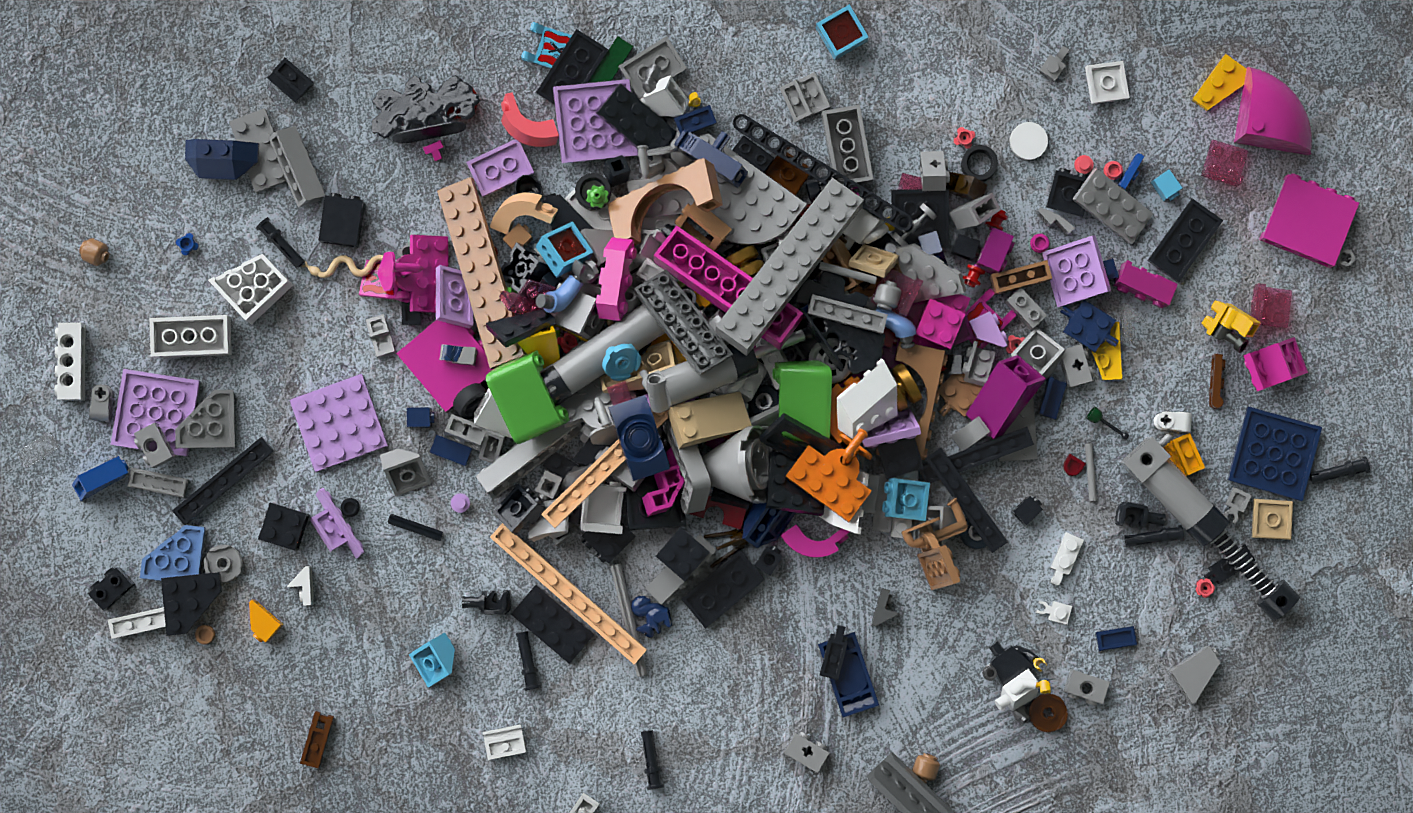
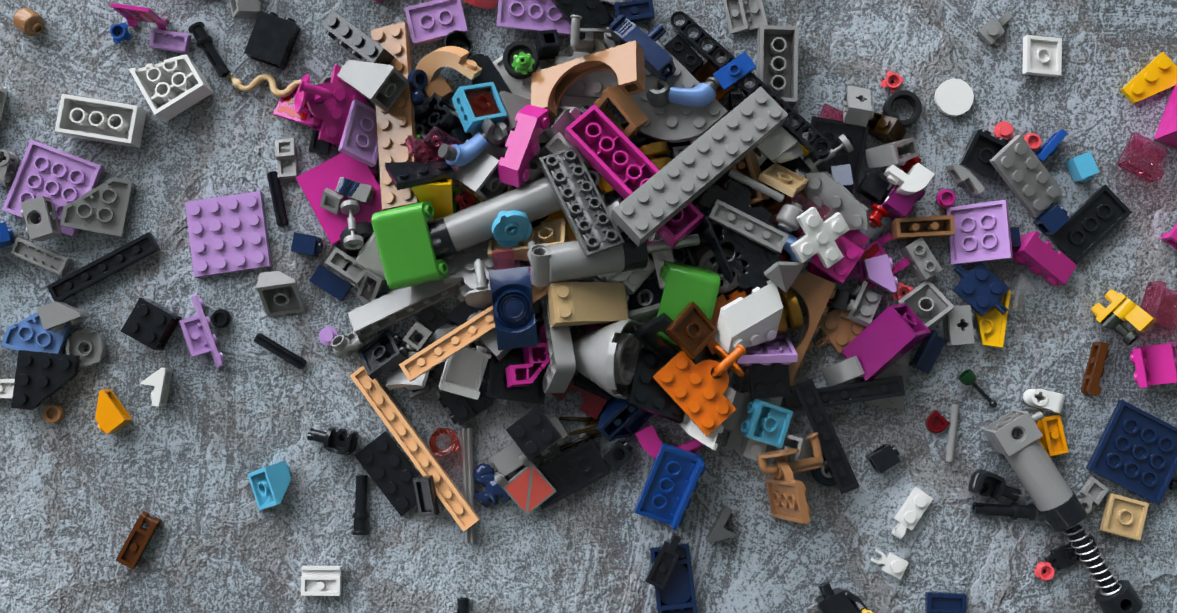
camera: 15 degrees right, 0 degrees up
none -> light grey slope [36,302,90,333]
none -> dark pink flag [110,3,169,31]
none -> lavender plate [149,28,192,54]
none -> black axle [267,171,288,227]
none -> light grey plate [320,188,344,214]
none -> brick [321,10,395,65]
none -> light grey plate [331,331,364,358]
none -> slope [337,60,409,113]
none -> light grey wheel [340,200,364,250]
none -> dark blue plate [408,69,428,106]
none -> black tile [413,475,440,516]
none -> clear red piece [429,427,461,458]
none -> coral flag [494,452,557,516]
none -> blue bracket [634,443,706,530]
none -> piece [646,77,720,108]
none -> reddish brown plate [665,302,719,359]
none -> blue plate [713,51,756,91]
none -> light grey slope [764,262,804,292]
none -> white plate [790,207,850,268]
none -> white brick [883,163,934,195]
none -> dark blue brick [1033,205,1070,236]

